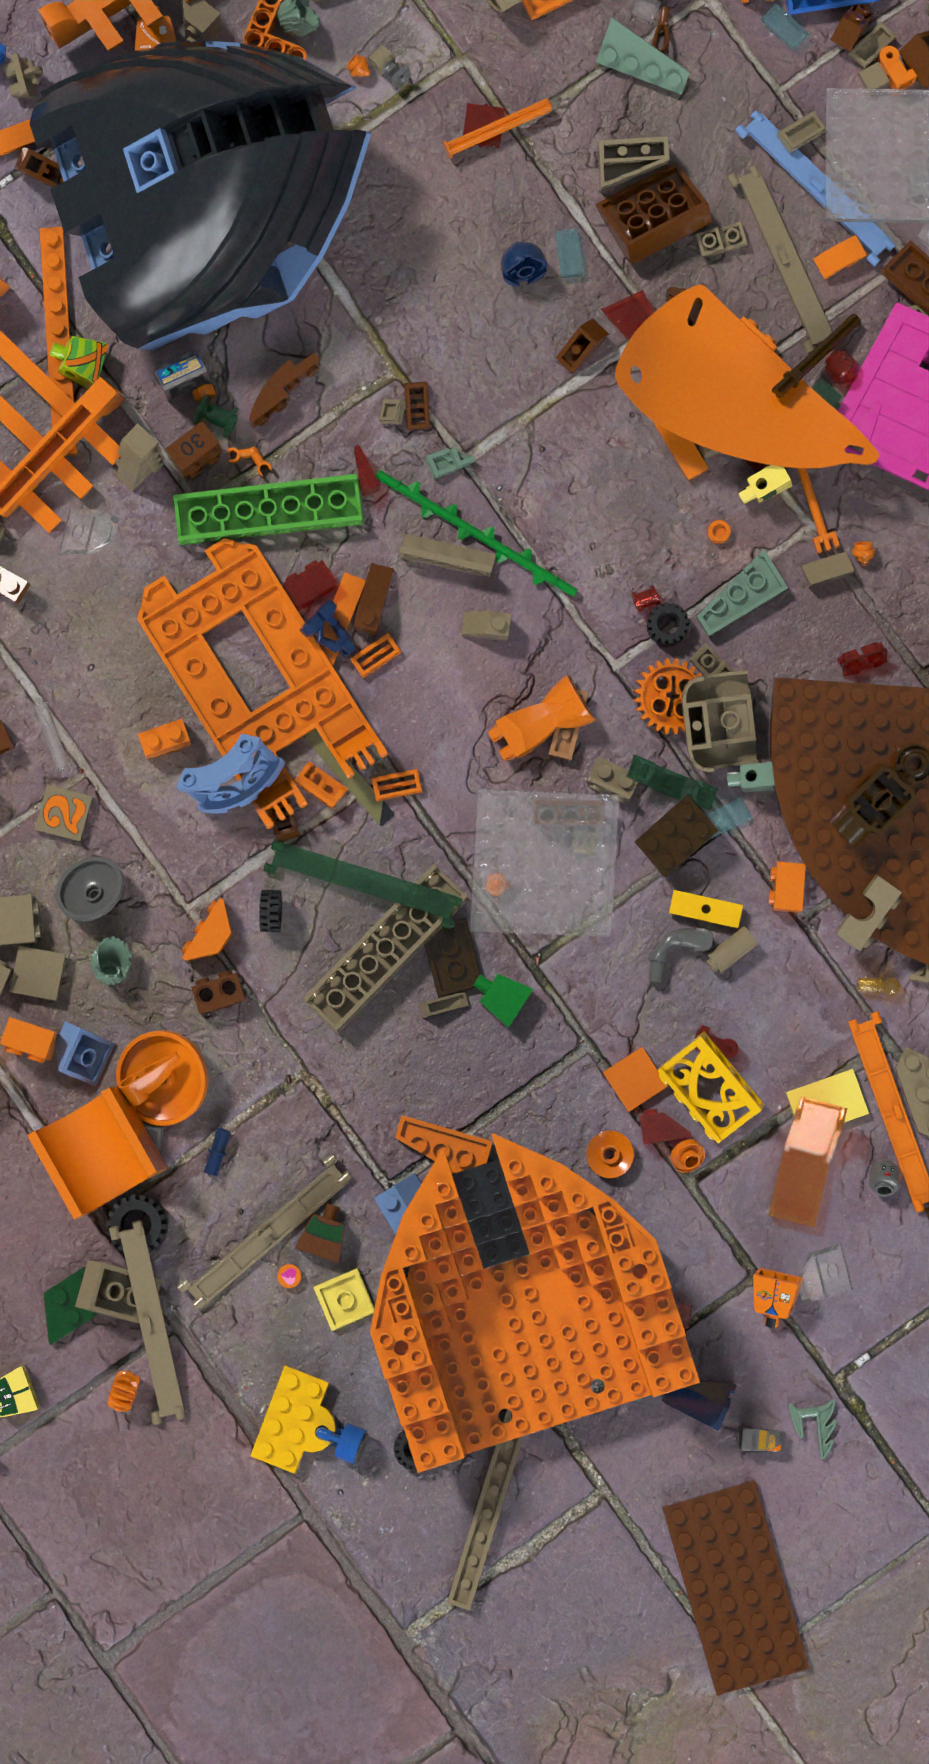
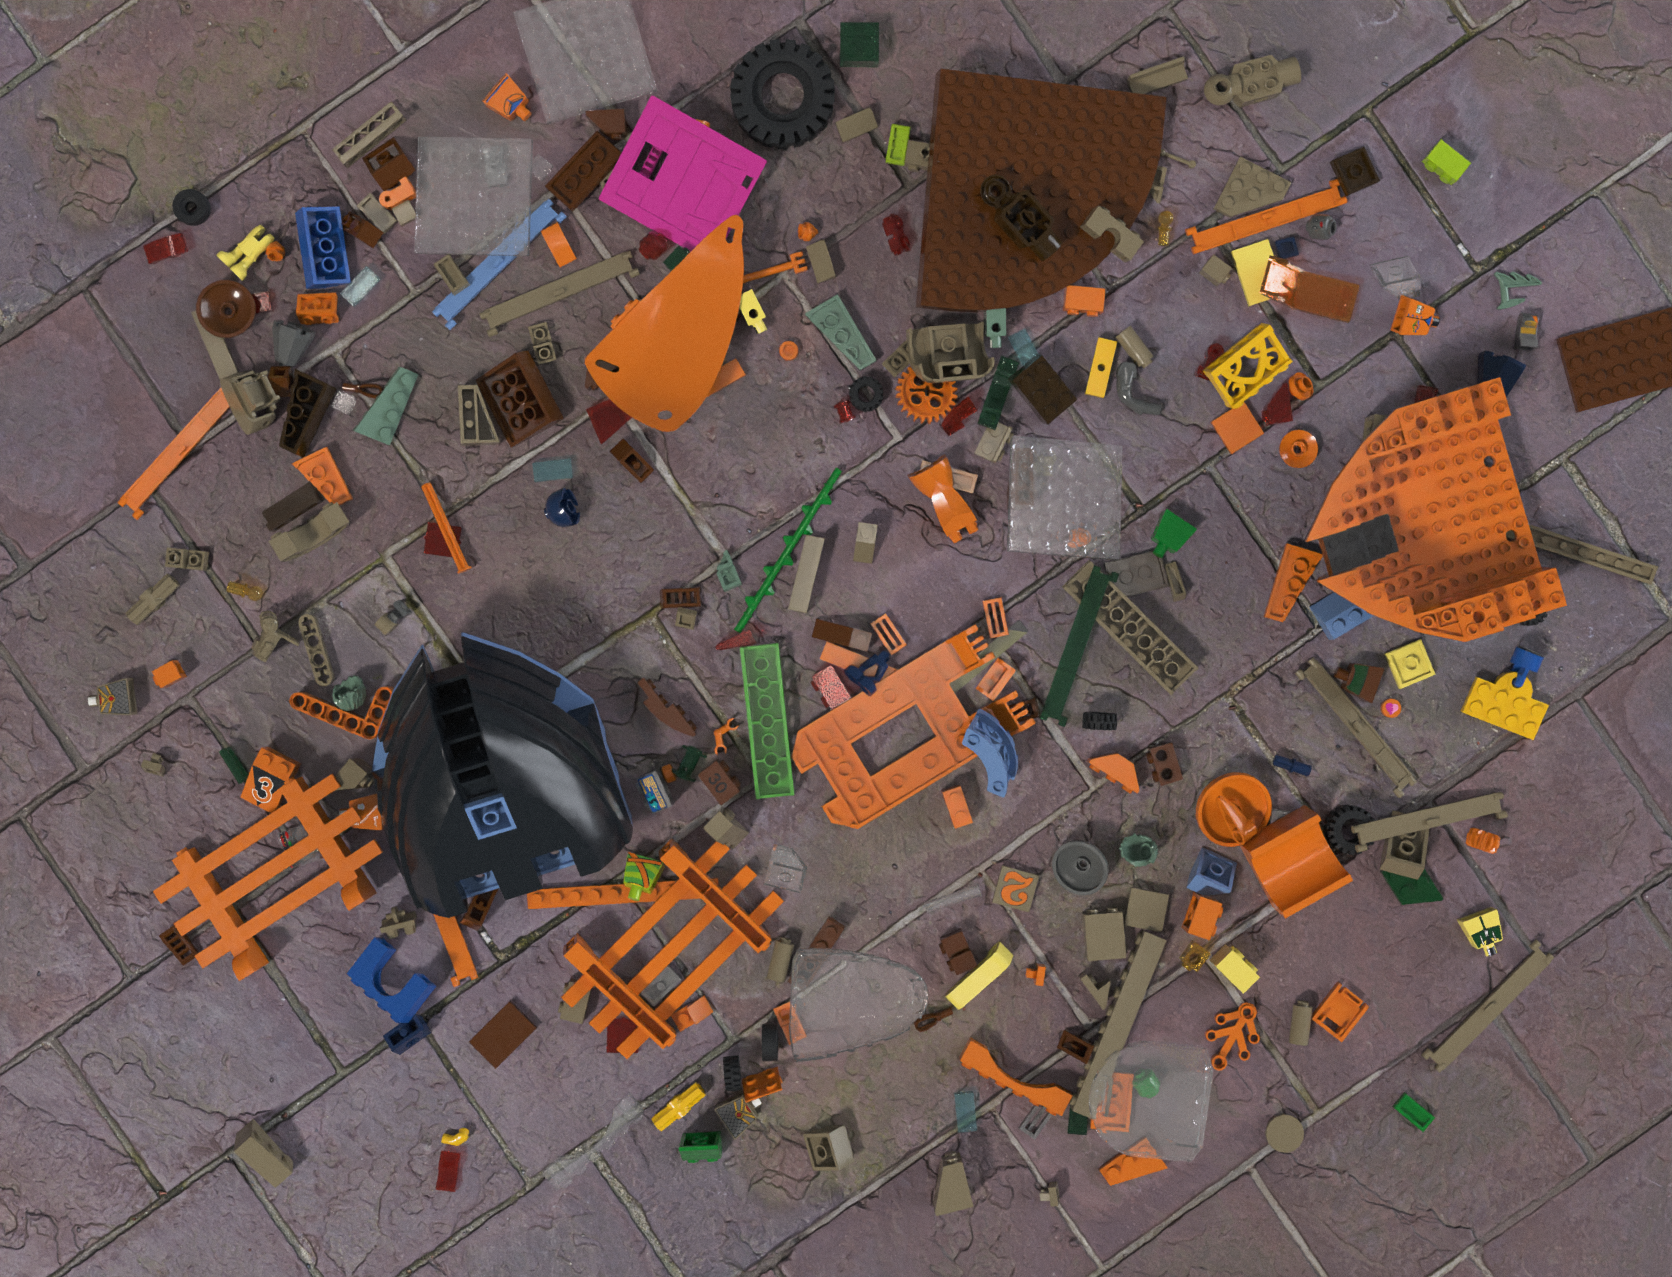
camera: 85 degrees left, 5 degrees up
orange plate [346,53,370,77] -> none
dark brown axle [772,314,861,399] -> none
none -> clear red slope [941,396,978,437]
none -> dark tan brick [1199,254,1232,286]
none -> dark blue tile [1274,236,1299,261]

